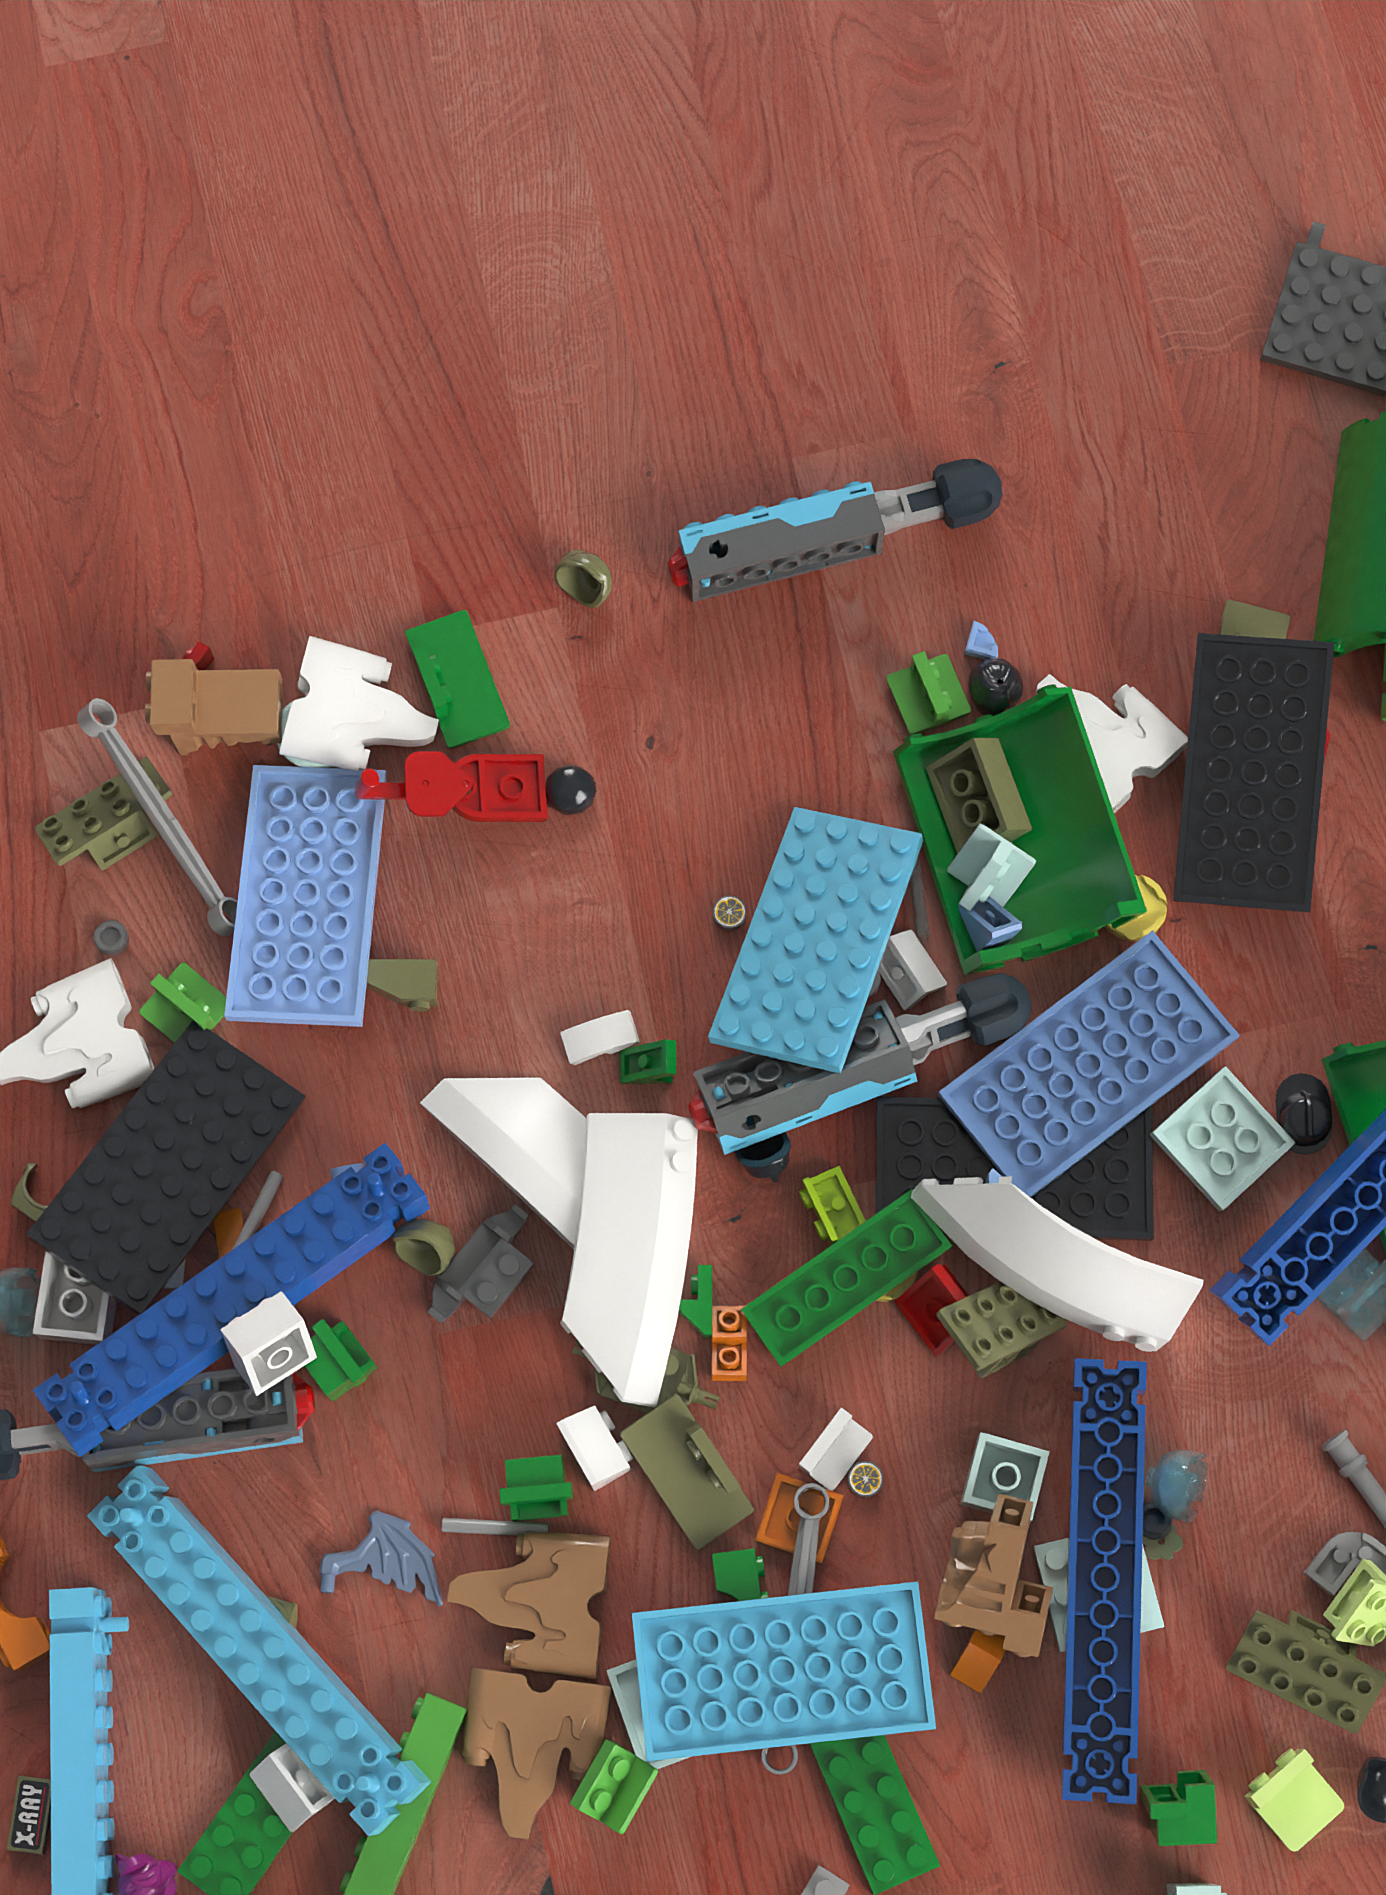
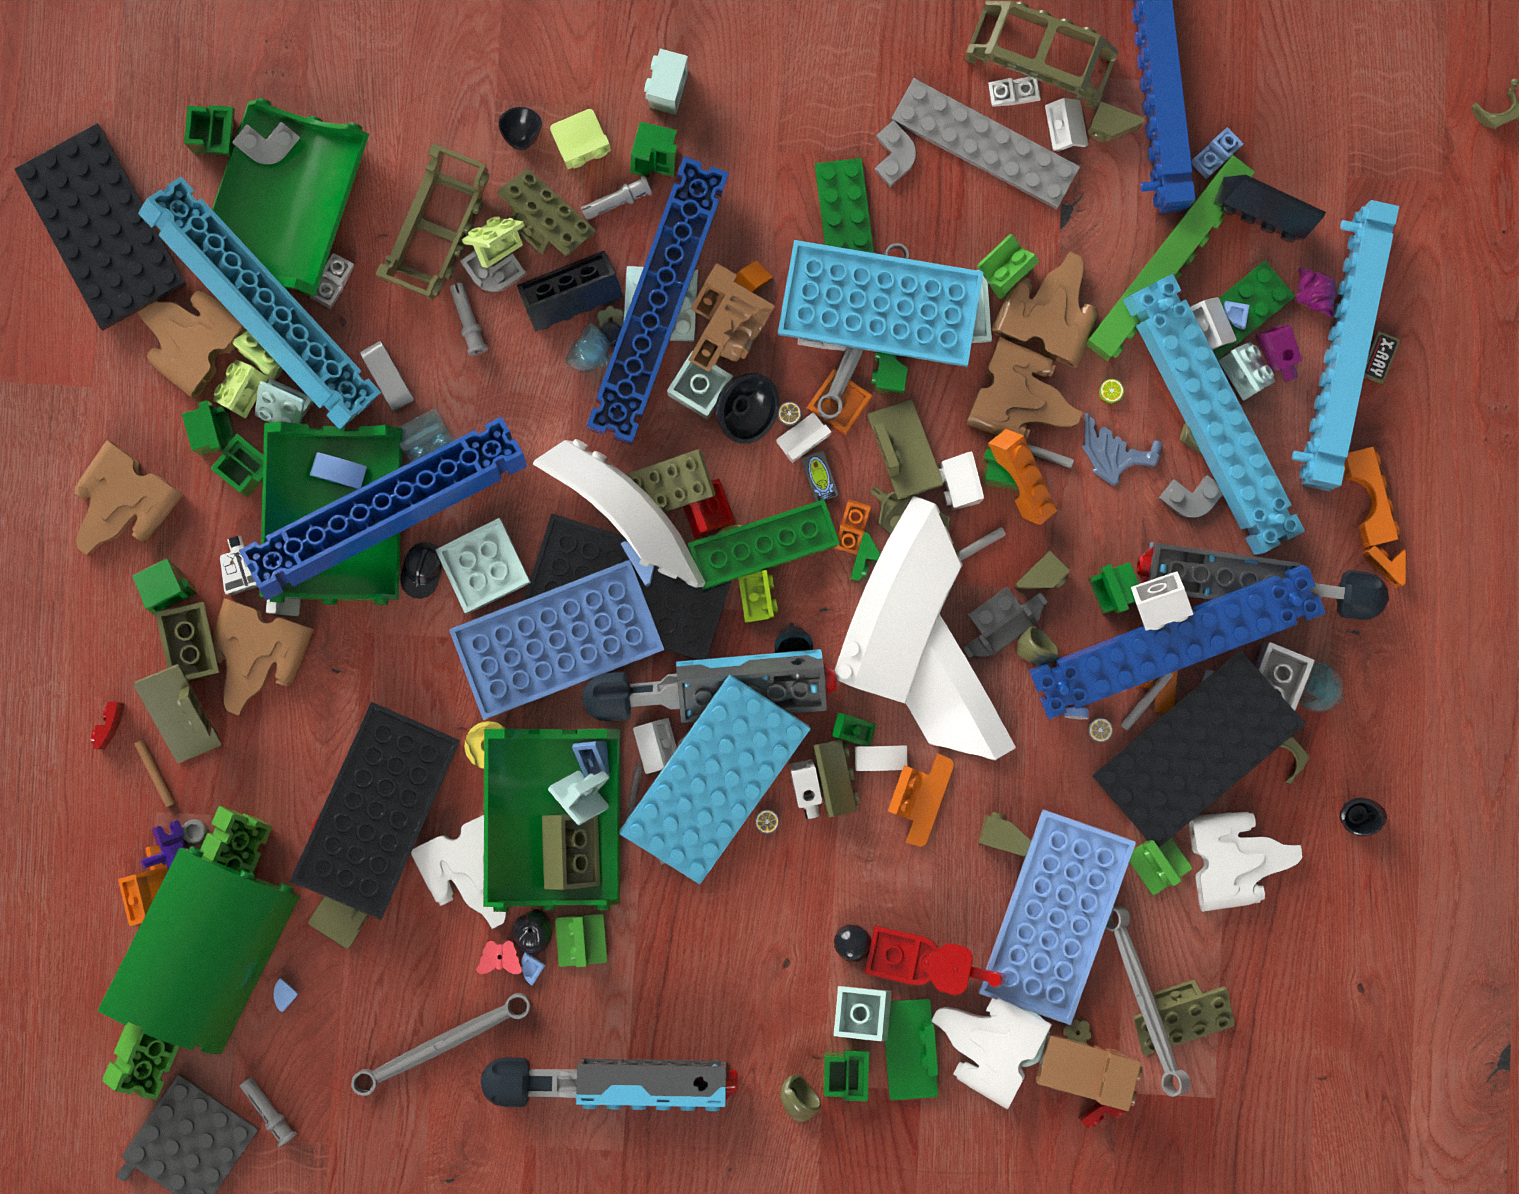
camera: 170 degrees left, 10 degrees up
flat silver tile [94,920,129,956] -> none
none -> light grey pin [239,1077,298,1148]
none -> light blue tile [274,977,299,1012]
none -> light grey piece [351,993,531,1096]
none -> coral animal [476,941,522,974]
none -> black slope [517,250,624,332]
none -> light grey pin [581,175,653,221]
none -> black hat [715,373,779,444]
none -> white torso [789,759,823,819]
none -> tile [801,451,839,502]
none -> olive slope [813,740,860,818]
none -> green plate [823,1050,869,1101]
none -> light aqua brick [834,986,892,1041]
none -> orange plate [888,753,954,847]
none -> light grey bar [956,527,1006,561]
none -> orange arch [988,429,1057,525]
none -> olive slope [1014,551,1070,590]
none -> olive plant [1063,1019,1091,1043]
none -> light grey tile [1088,718,1113,742]
none -> lime tile [1099,379,1124,404]
none -> light grey plate [1158,475,1222,518]
none -> light aqua bracket [1218,342,1275,401]
none -> light blue tile [1224,301,1249,330]
none -> magenta torso [1255,325,1302,382]

